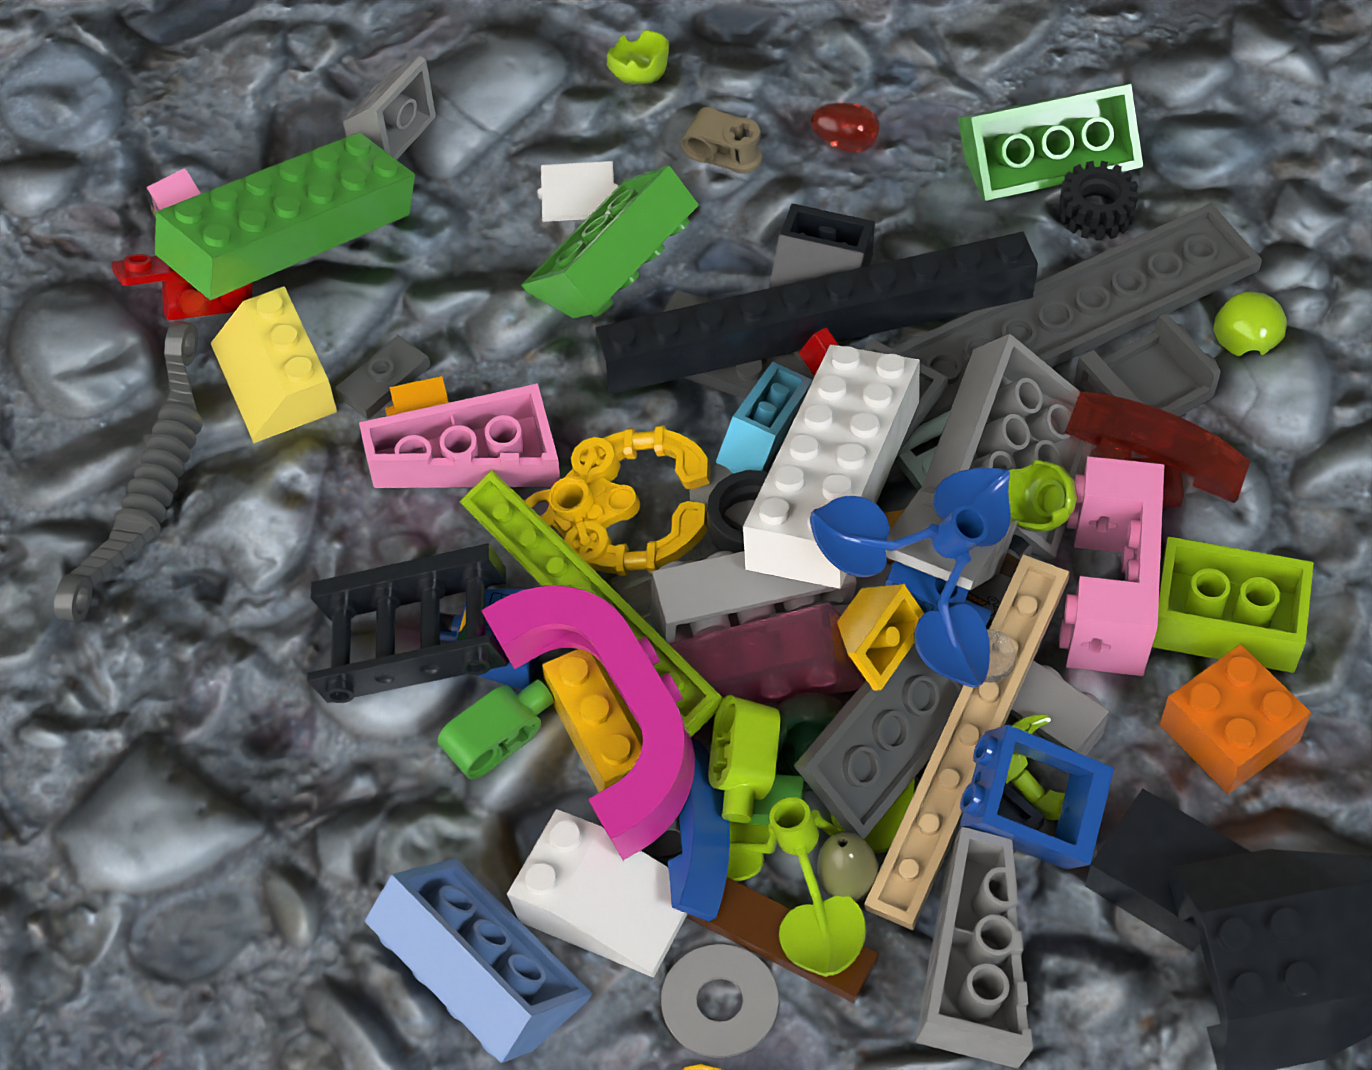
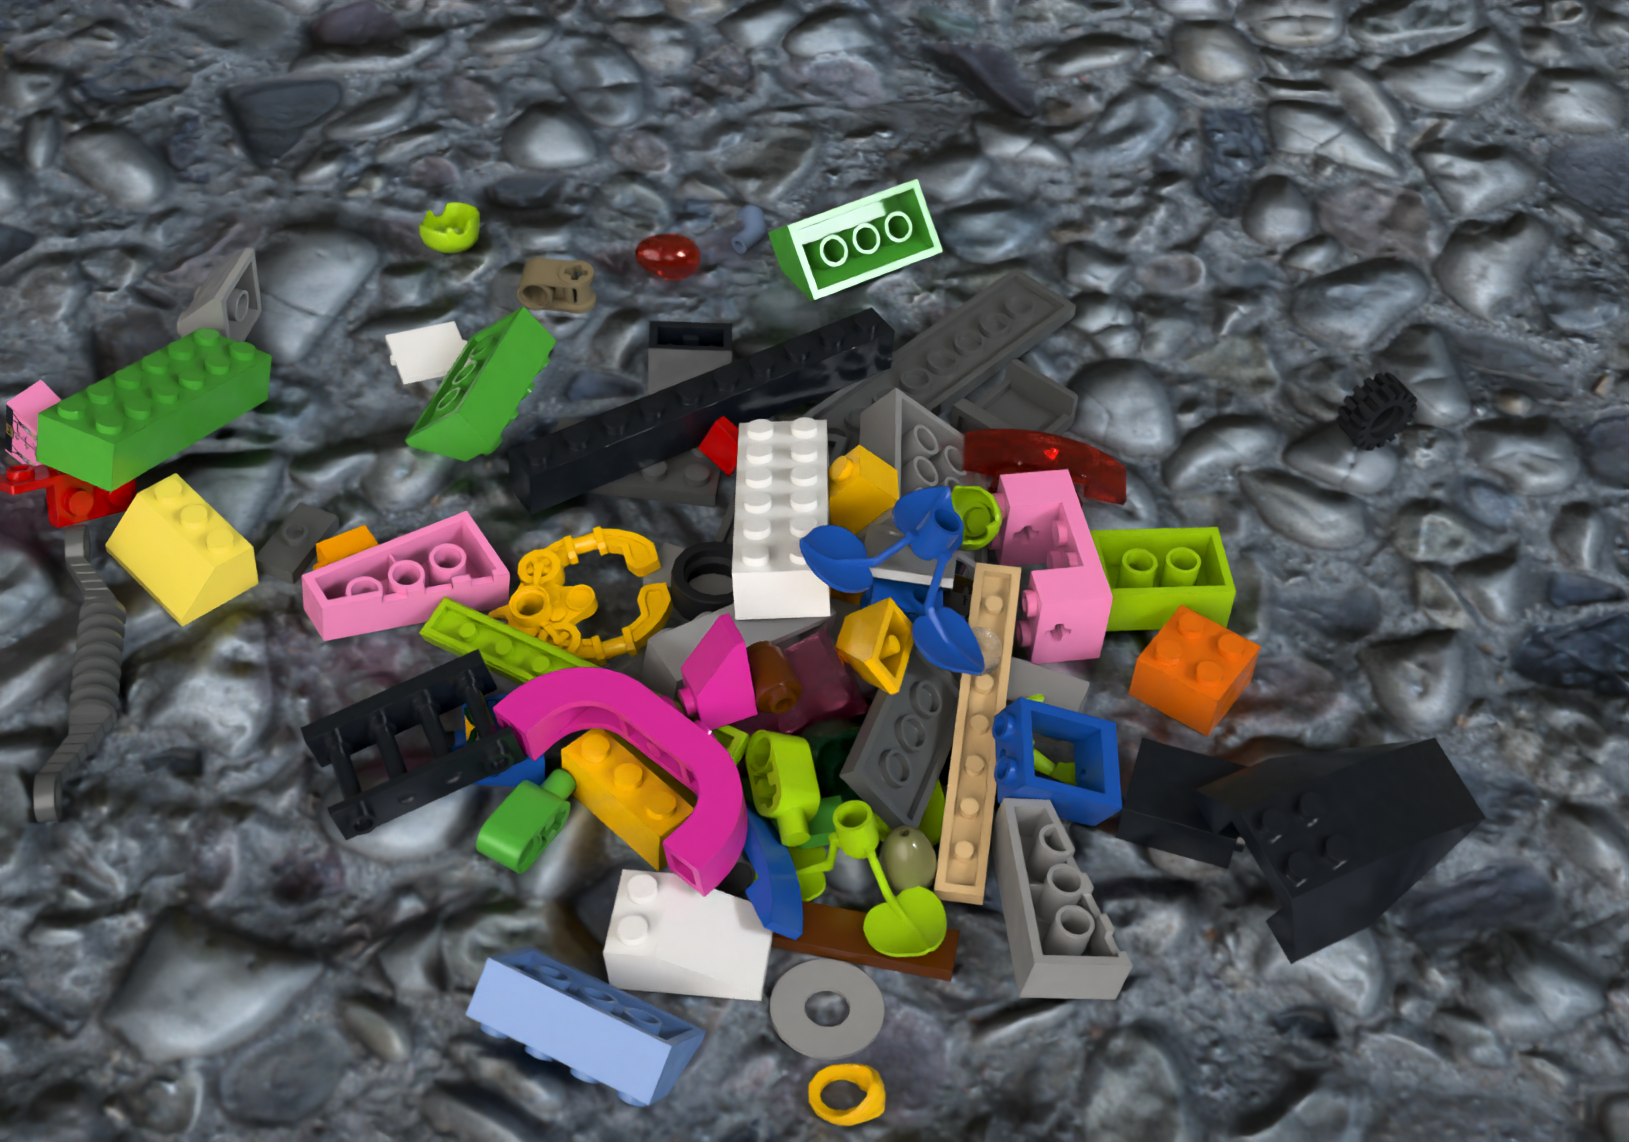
camera: 25 degrees left, 10 degrees down
medium azure brick [716,362,813,473] -> none
black tyre [1058,161,1139,240] -> none
lime hair [1213,291,1287,356] -> none
none -> dark pink slope [678,613,758,730]
none -> sand blue arm [731,204,767,254]
none -> reddish brown brick [746,640,803,714]
none -> yellow slope [828,444,899,535]

